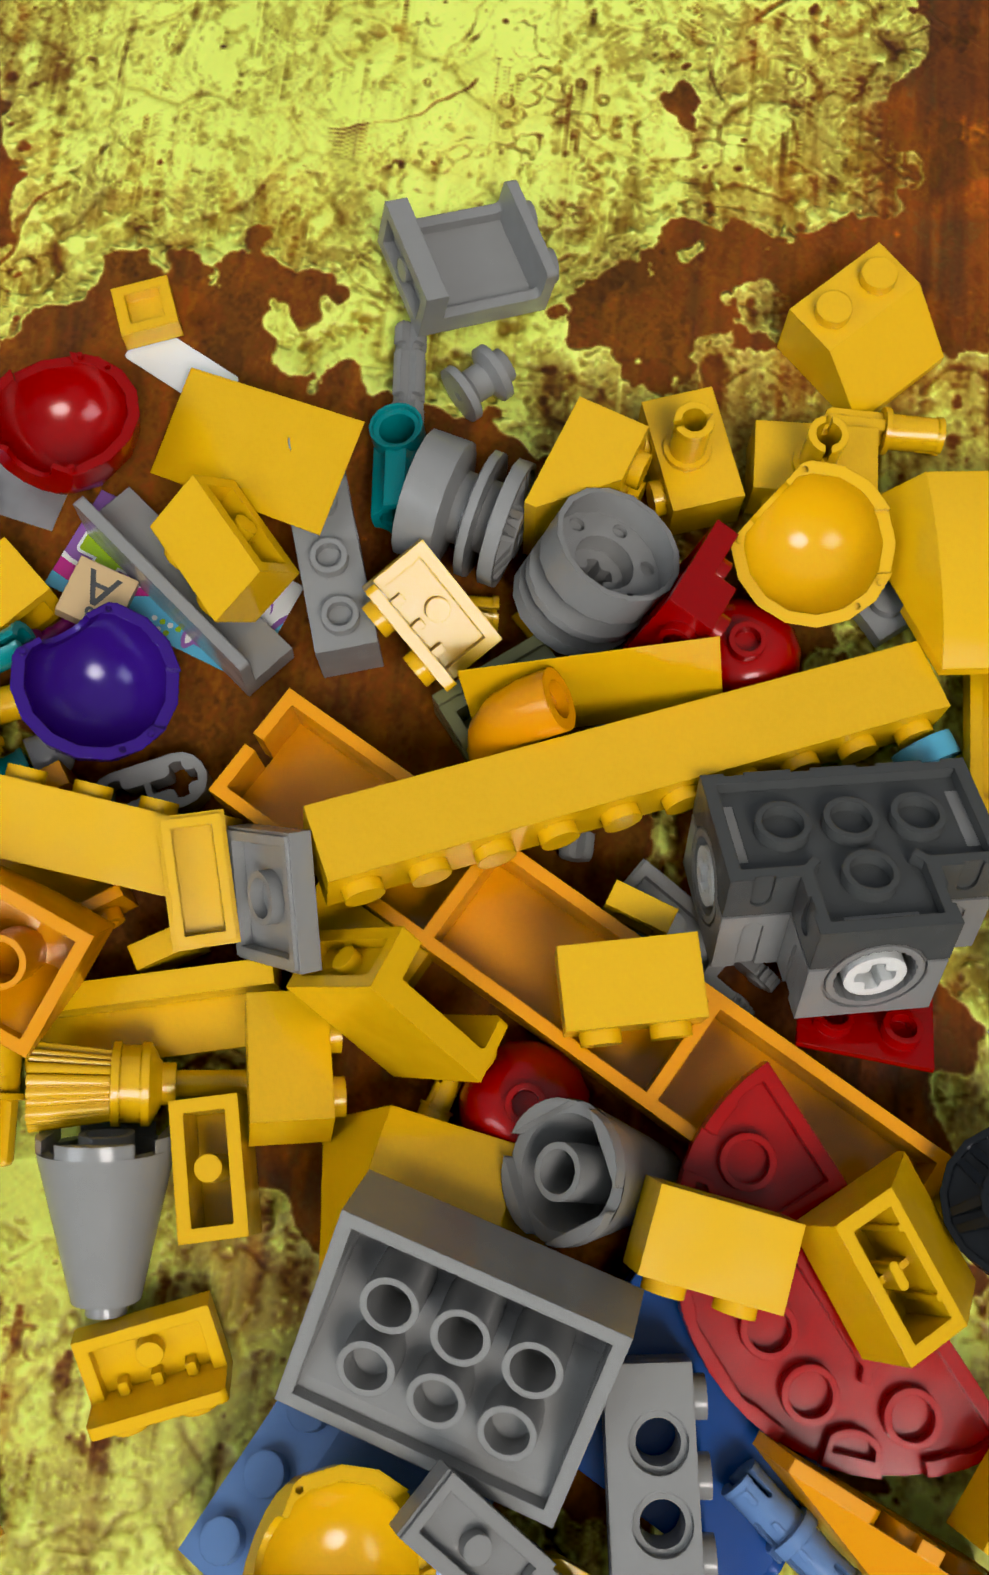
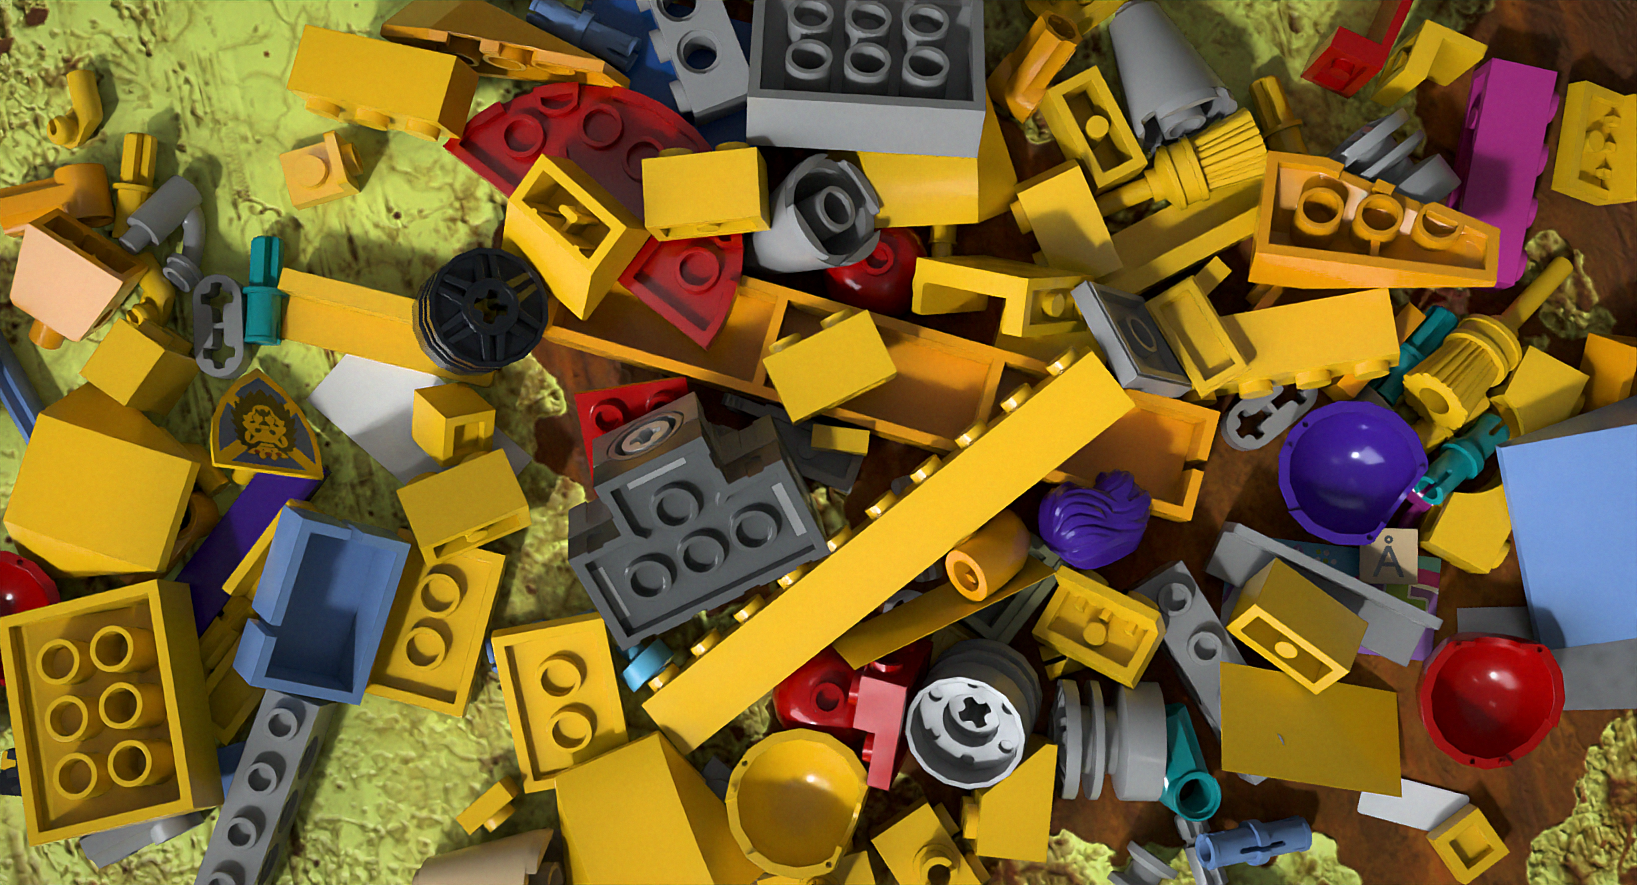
camera: 160 degrees right, 10 degrees up
none -> light orange piece [985,10,1083,124]
none -> dark purple hair [1037,469,1151,570]
none -> medium blue pin [1195,815,1312,871]

